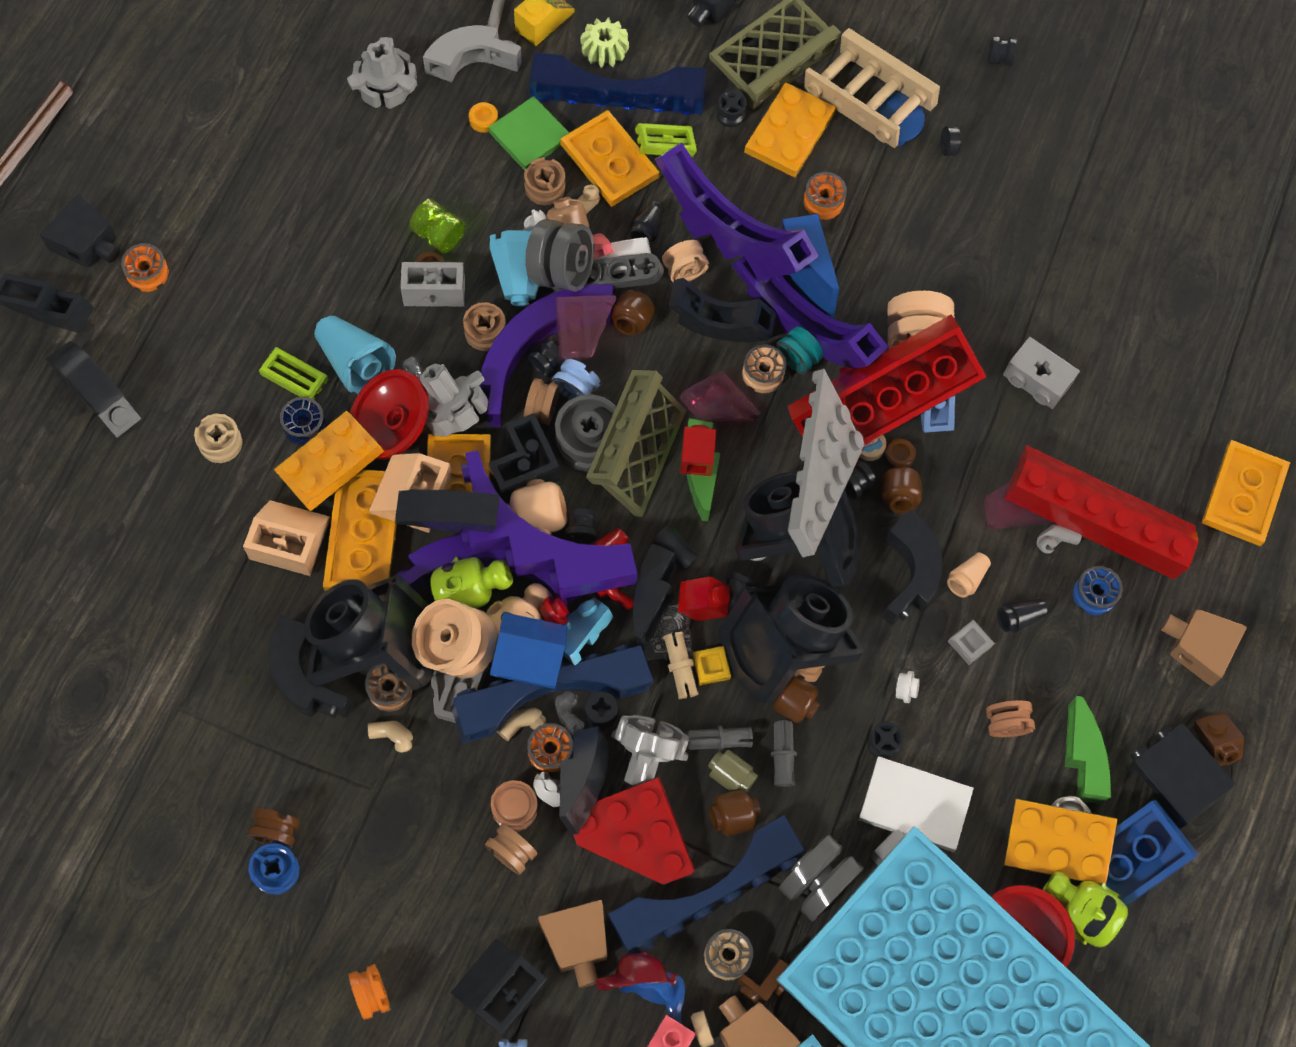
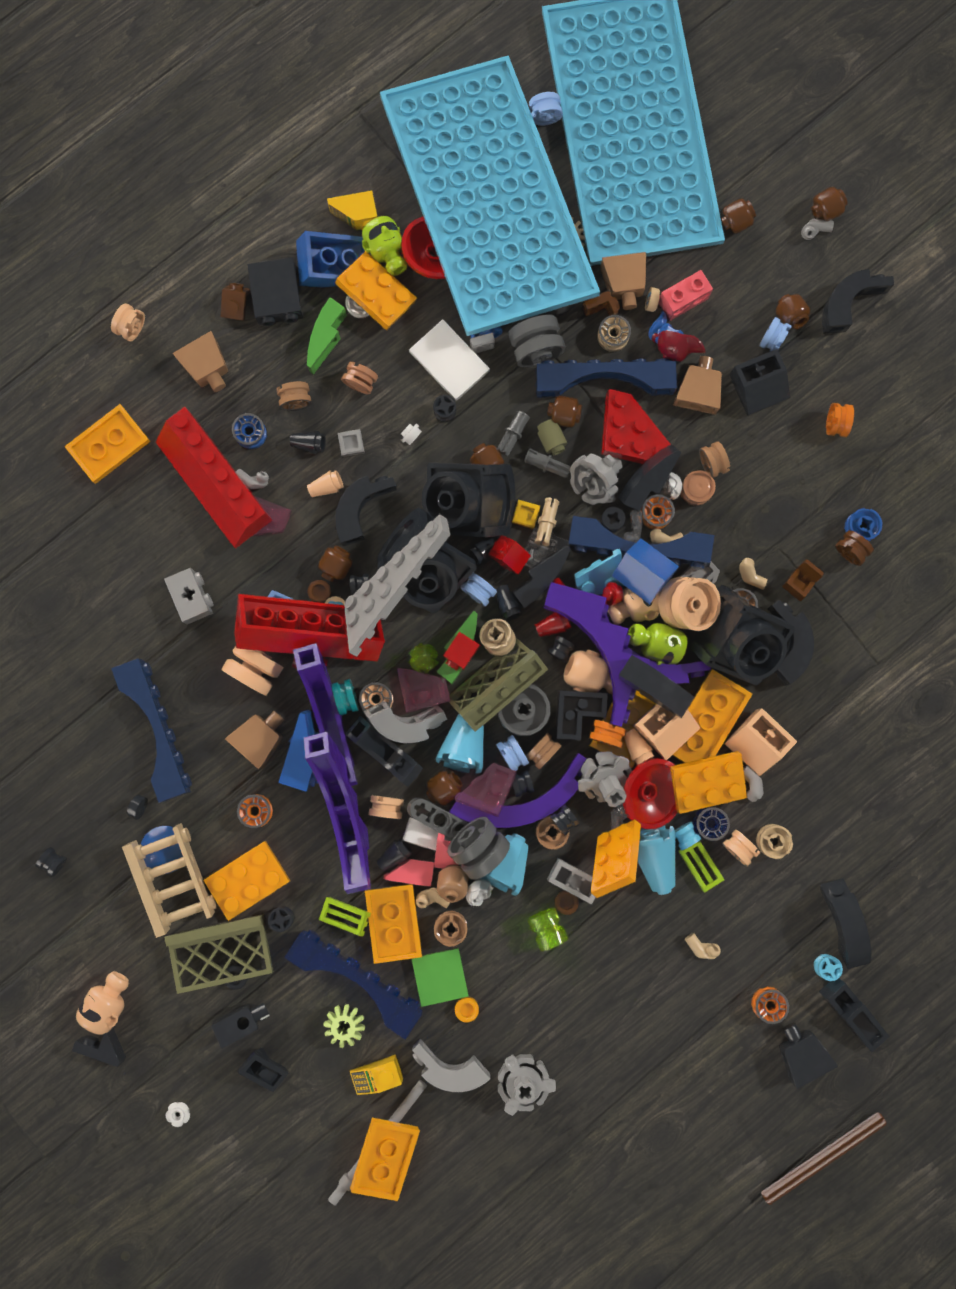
camera: 150 degrees left, 15 degrees up
none -> dark blue arch [111,658,192,803]
none -> medium nougat torso [225,711,284,769]
none -> medium nougat wheel [277,381,312,410]
none -> yellow slope [327,191,377,230]
none -> light grey arch [363,701,447,743]
none -> coral slope [383,859,434,887]
none -> clear neon green gear [409,643,438,673]
none -> medium azure cone [436,714,484,773]
none -> light blue wheel [460,573,497,607]
none -> tan wheel [479,619,516,656]
none -> black wheel [550,805,580,836]
none -> orange wheel [589,720,627,749]
none -> light orange plate [591,819,641,898]
none -> light nougat cone [623,728,654,765]
none -> medium azure wheel [675,822,701,850]
none -> tan arm [685,933,721,959]
none -> light nougat wheel [722,830,760,867]
none -> light grey arm [743,765,764,802]
none -> reddish brown bracket [782,559,824,602]
none -> medium azure wheel [814,954,843,981]

